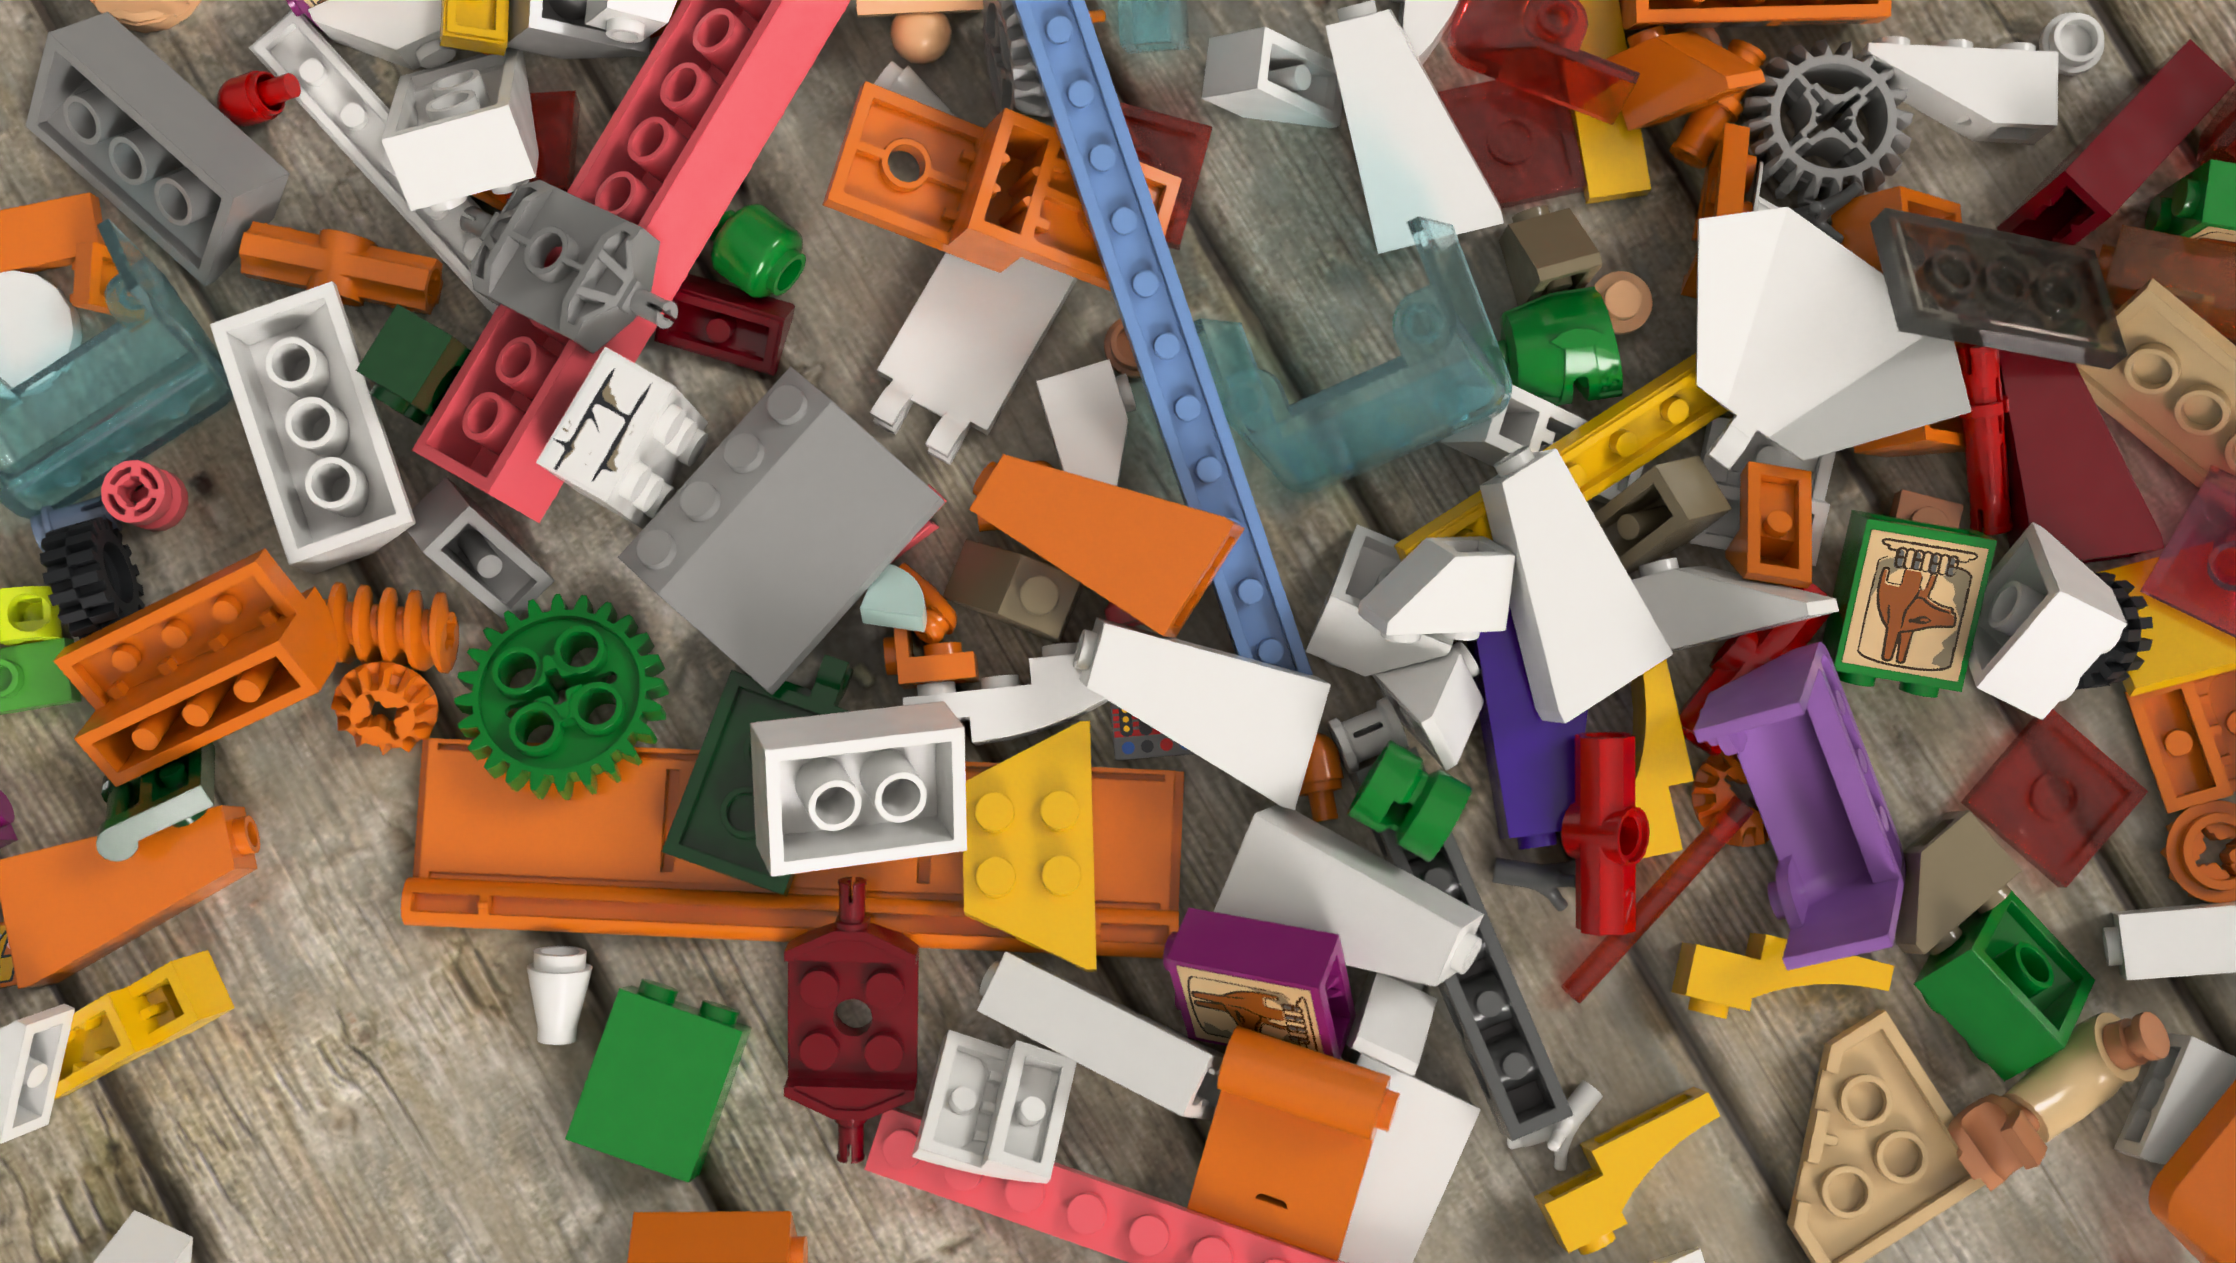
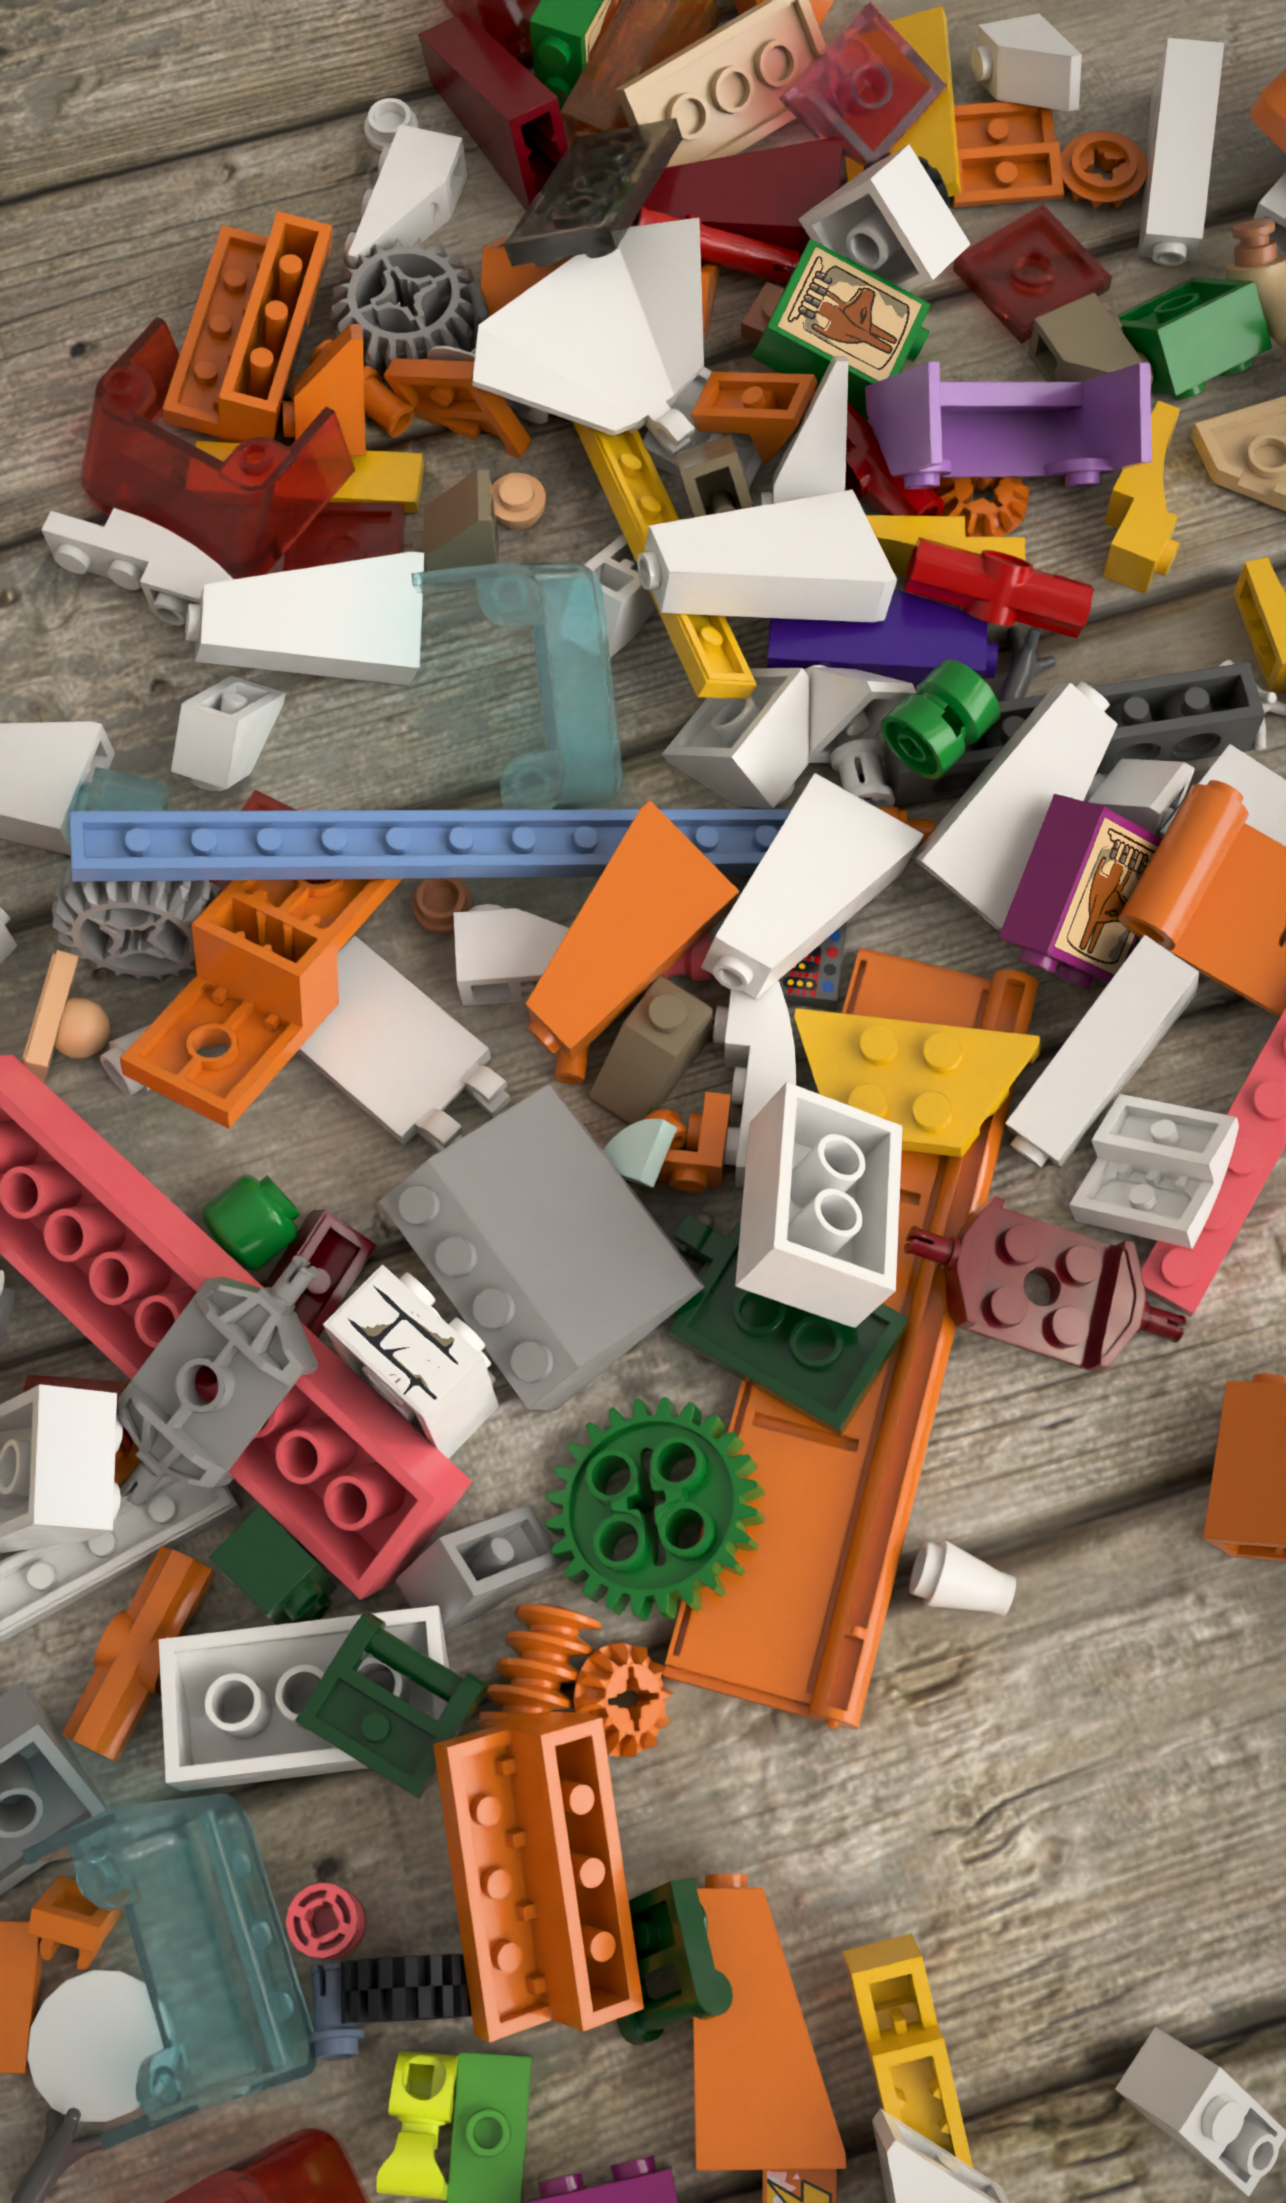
camera: 75 degrees left, 15 degrees down
green brick [565,979,752,1183] -> none
white slope [1358,536,1516,643] -> none
green helmet [1490,286,1623,406] -> none
clear red bar [1561,795,1755,1004] -> none
none -> dark green plate [295,1611,488,1799]

